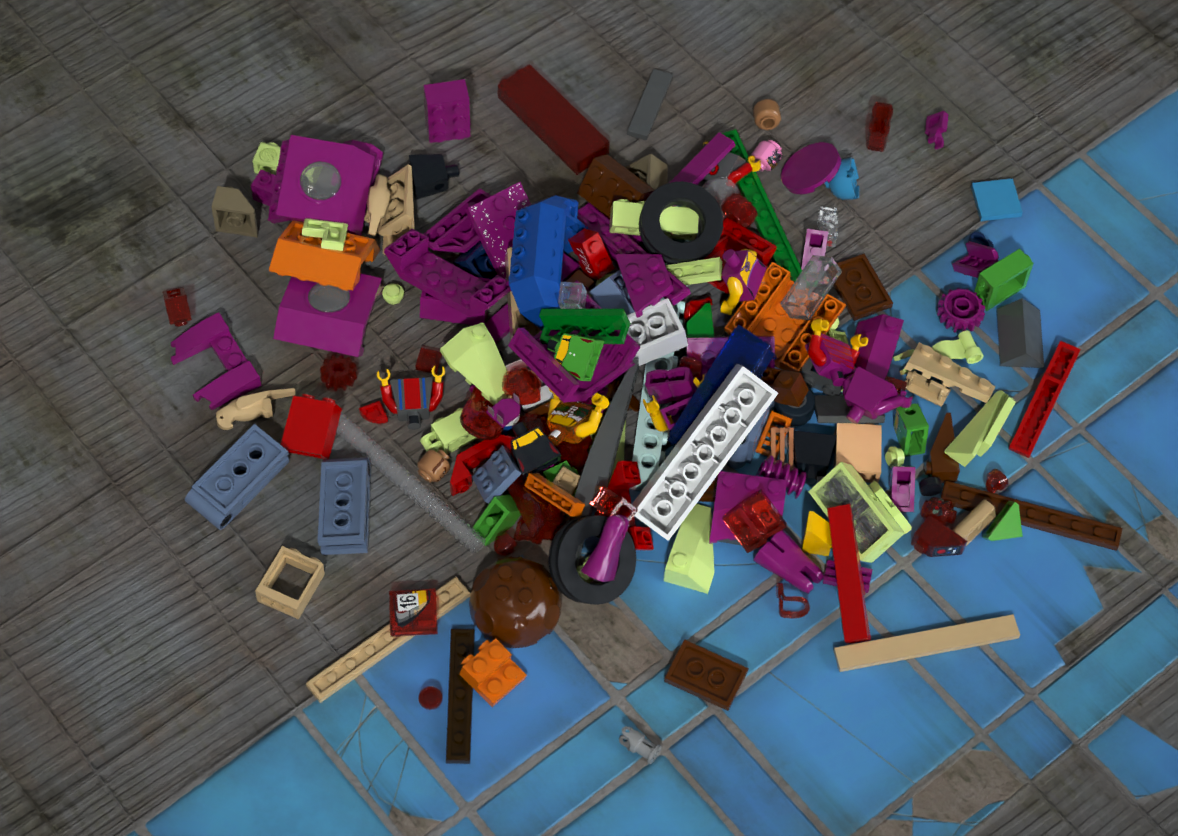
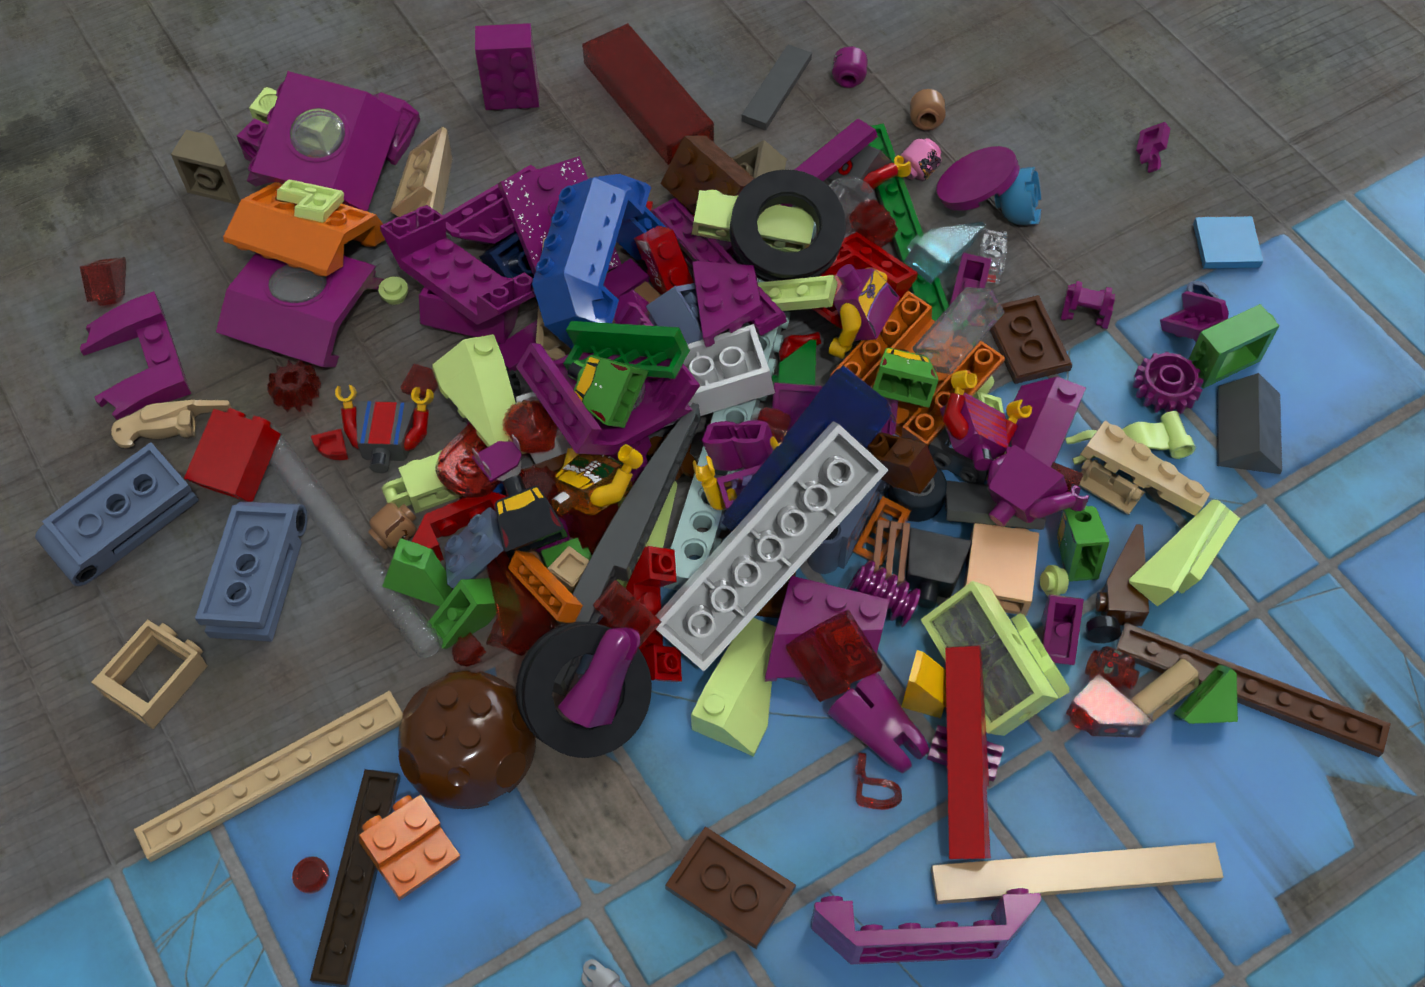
camera: 10 degrees right, 0 degrees up
tan animal [364,174,391,236] -> none
clear red slope [389,589,438,637] -> none
black torso [409,154,459,200] -> none
clear brick [558,282,587,309] -> none
clear red brick [866,102,893,152] -> none
clear red tile [986,469,1009,493] -> none
red slope [1009,341,1081,458] -> none
none -> bright green slope [382,538,452,606]
none -> magenta slope [811,888,1041,965]
none -> magenta head [832,46,868,88]
none -> bright green torso [871,348,939,407]
none -> clear light blue slope [904,222,986,284]
none -> magenta piece [1060,281,1115,329]

